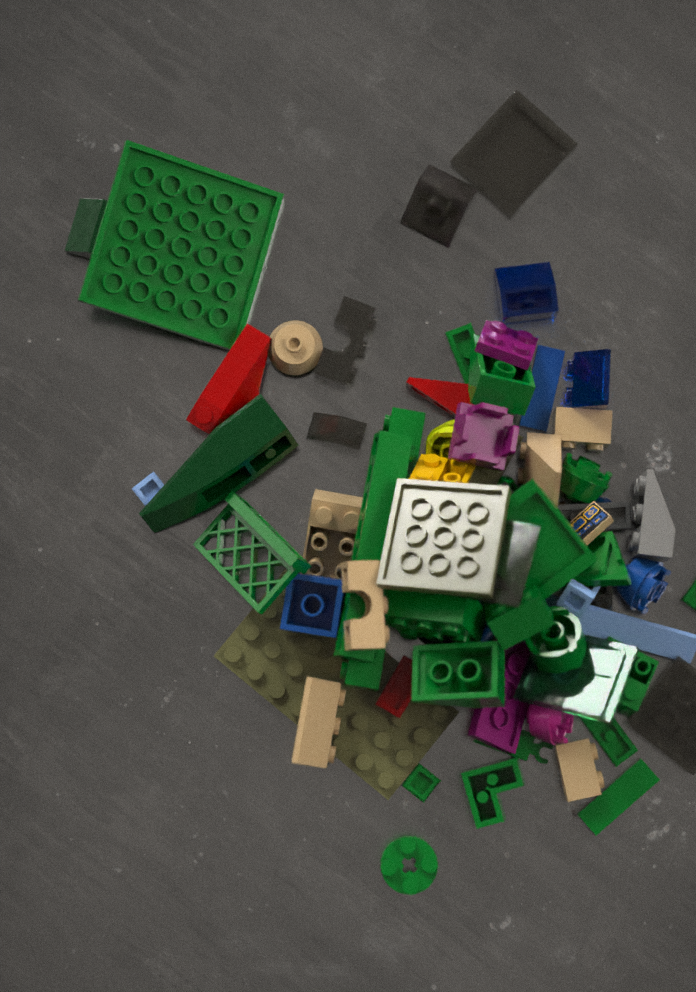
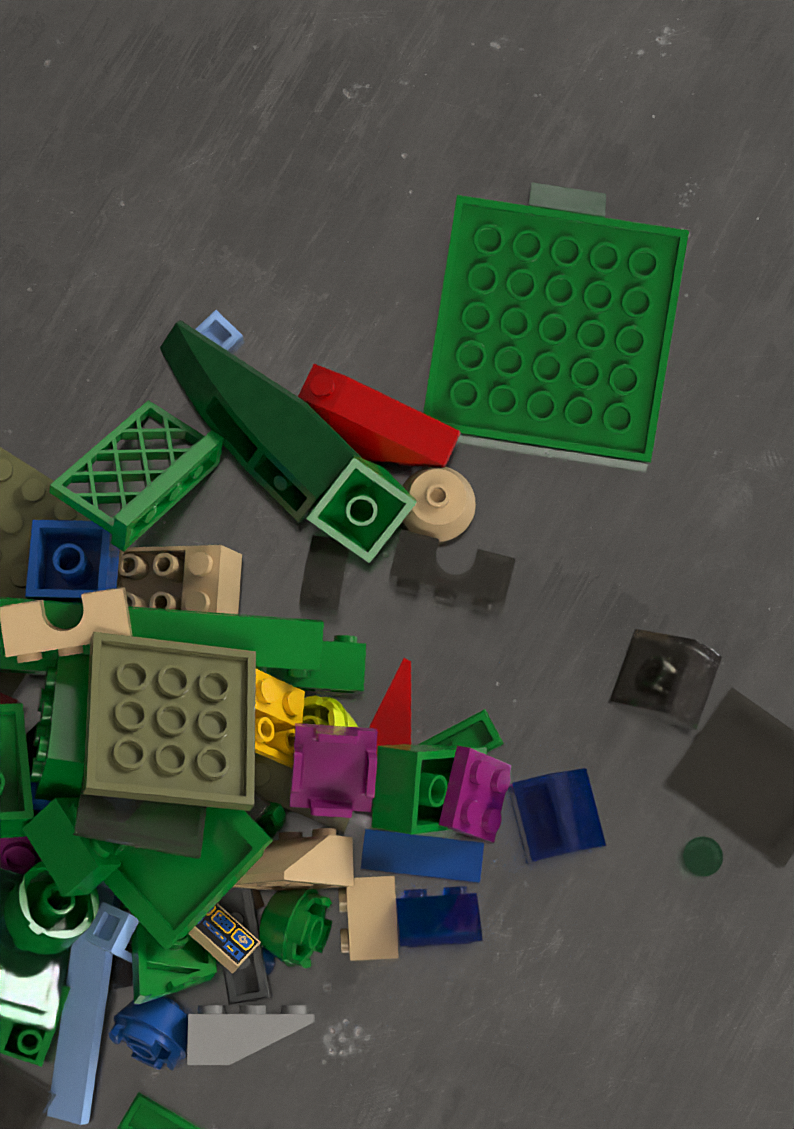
camera: 75 degrees right, 5 degrees down
none -> green slope [306,455,417,563]
none -> clear green tile [681,836,723,877]

